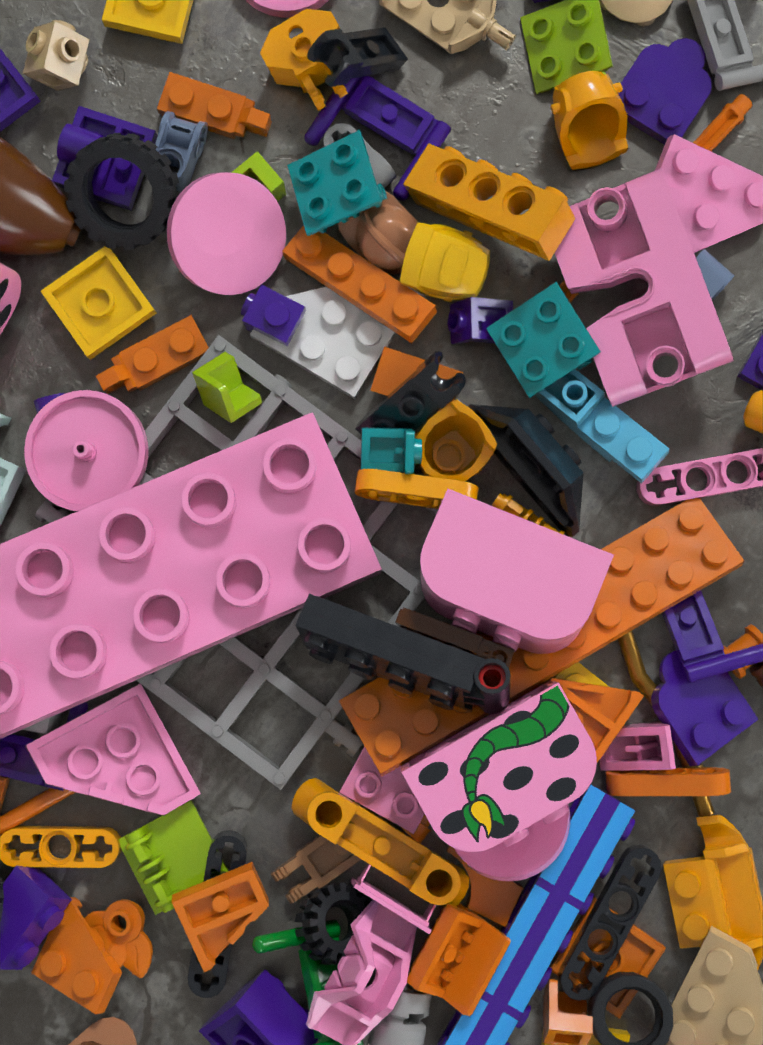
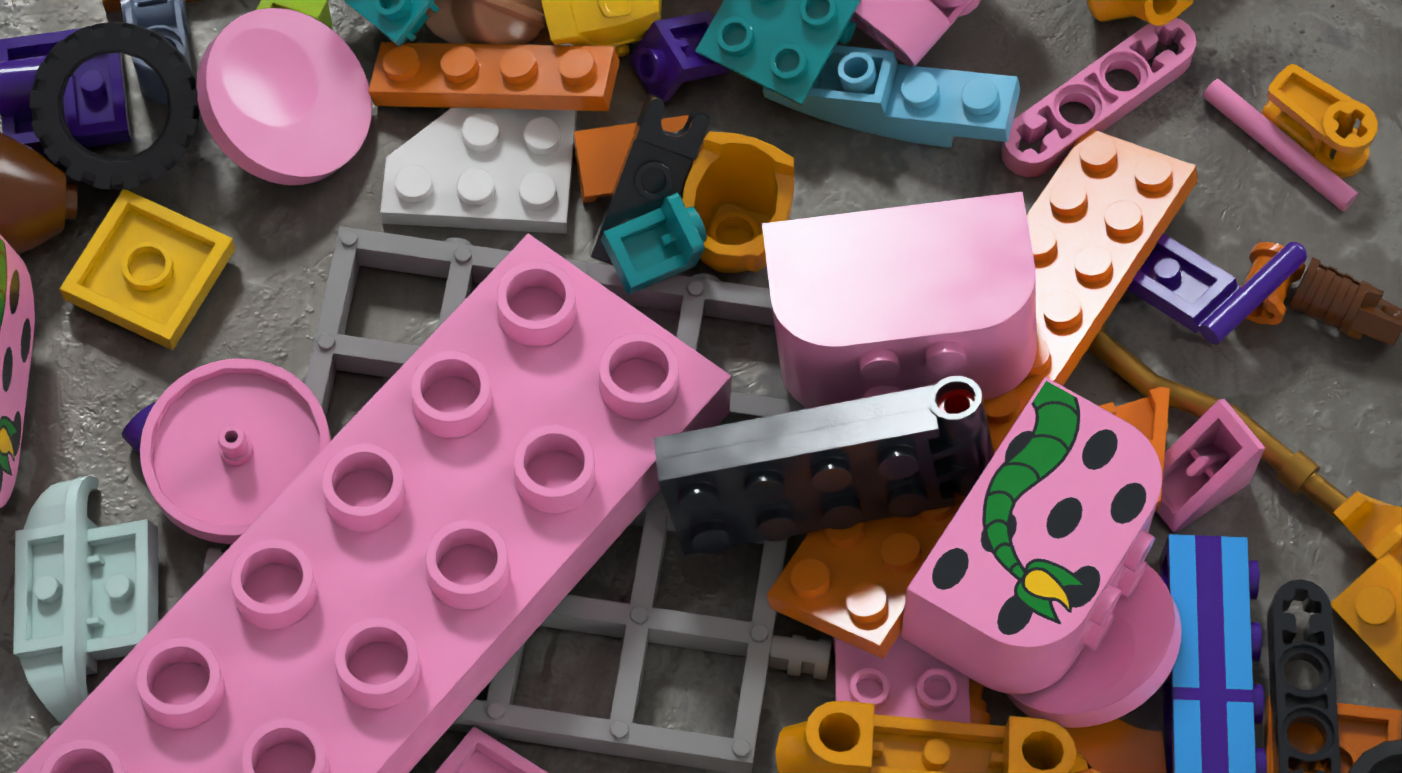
camera: 30 degrees left, 20 degrees down
orange hinge [96,315,209,394] -> none
lime panel [192,352,262,423] -> none
dark purple bracket [241,284,306,346] -> none
light orange beam [355,469,478,509] -> none
black wedge [468,404,584,538] -> none
orange beam [605,767,731,796] -> none
dark purple plate [651,651,758,767] -> none

